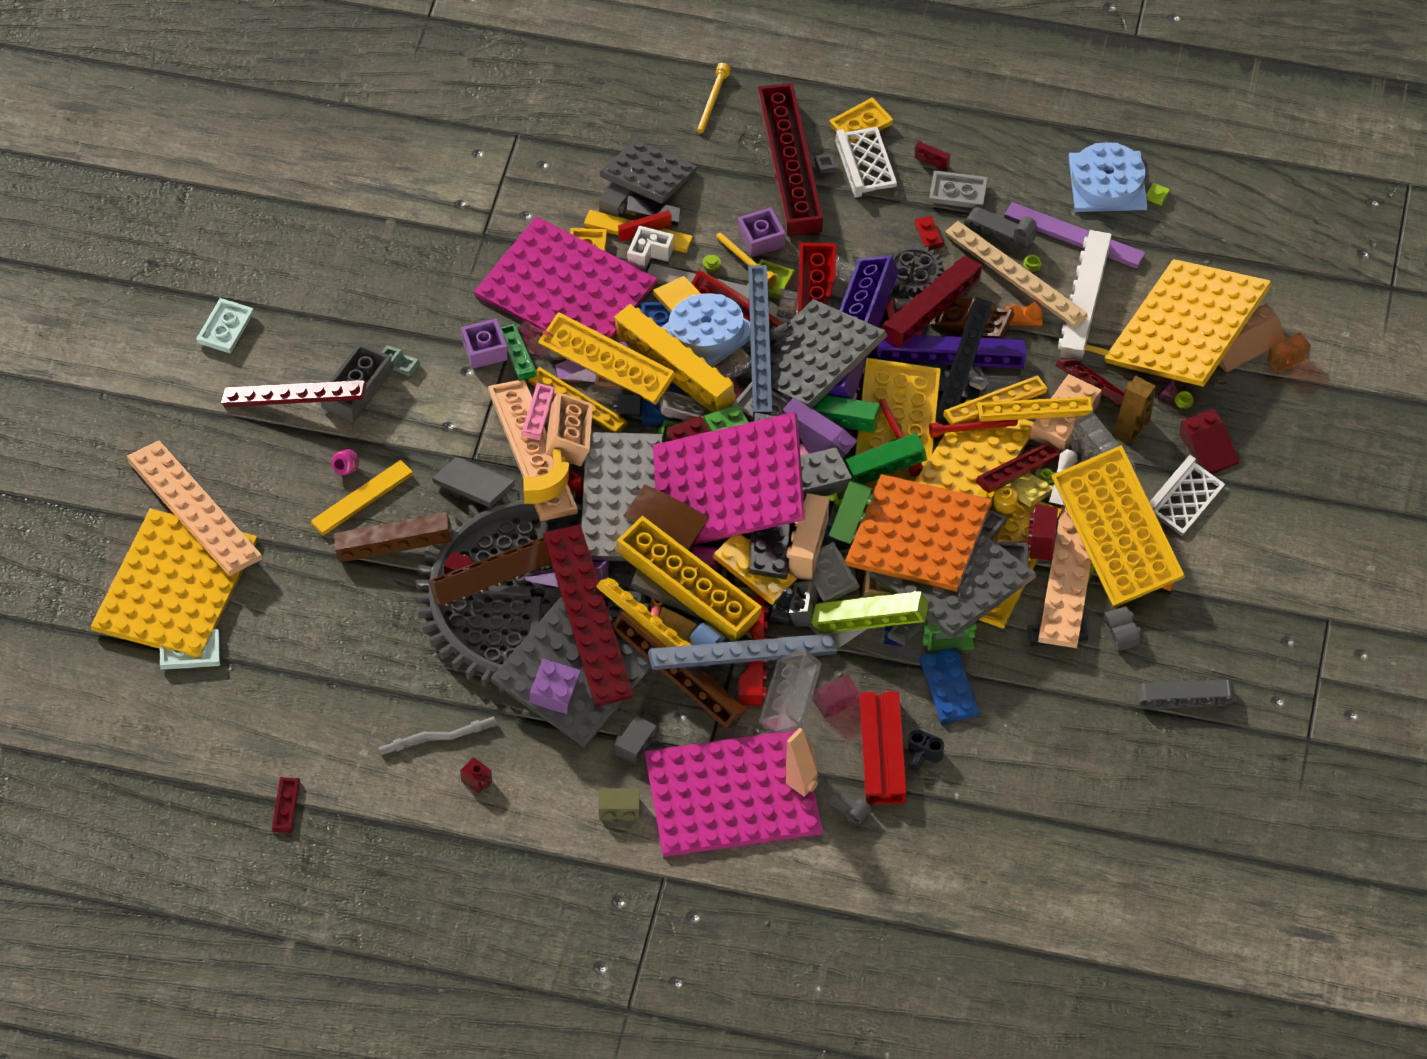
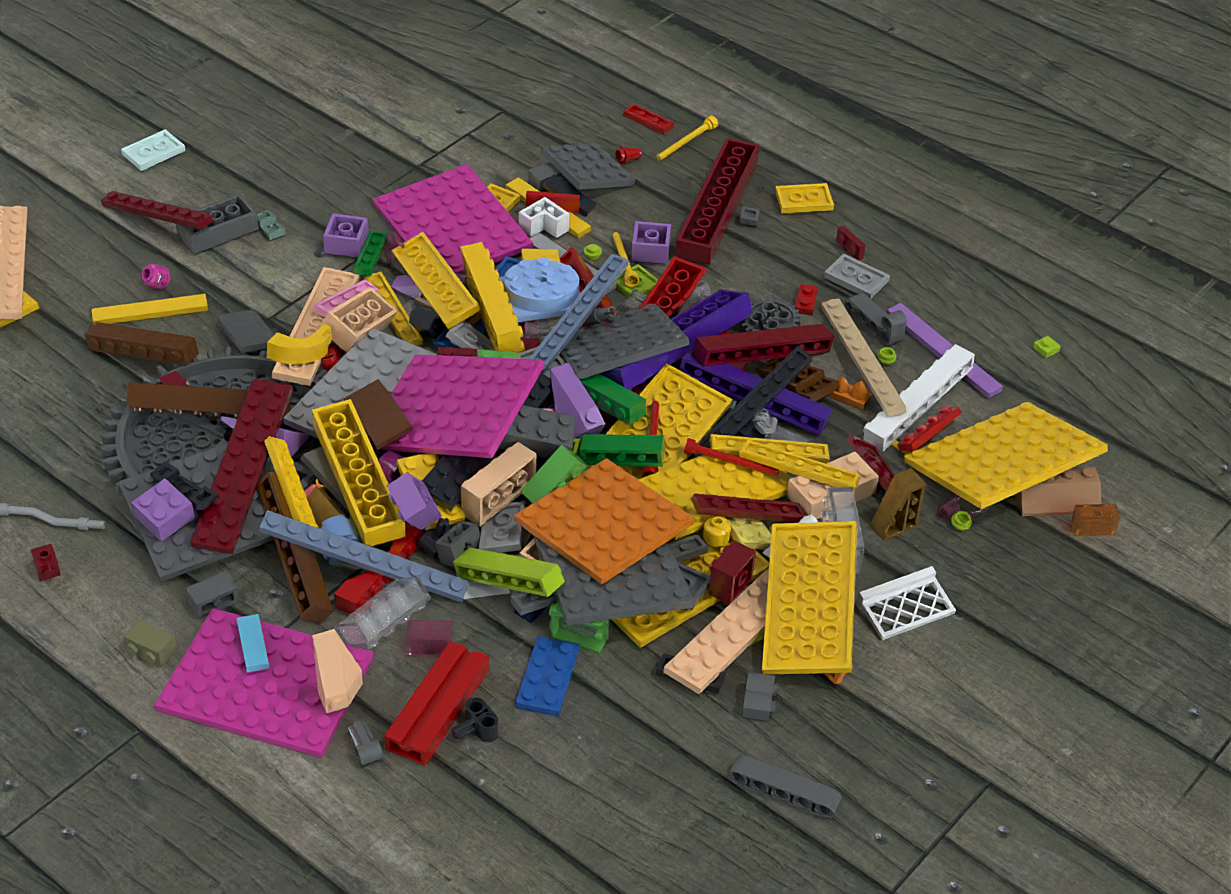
camera: 25 degrees right, 10 degrees down
white fence [835,127,897,198] -> none
light blue piece [1068,142,1147,212] -> none
dark red slope [1179,409,1239,474] -> none
none -> black slope [150,461,219,510]
none -> medium azure tile [237,614,269,673]
none -> medium lavender brick [387,472,442,530]
none -> red cone [615,146,642,164]
none -> red tile [623,103,674,135]
none -> red plate [897,405,962,451]

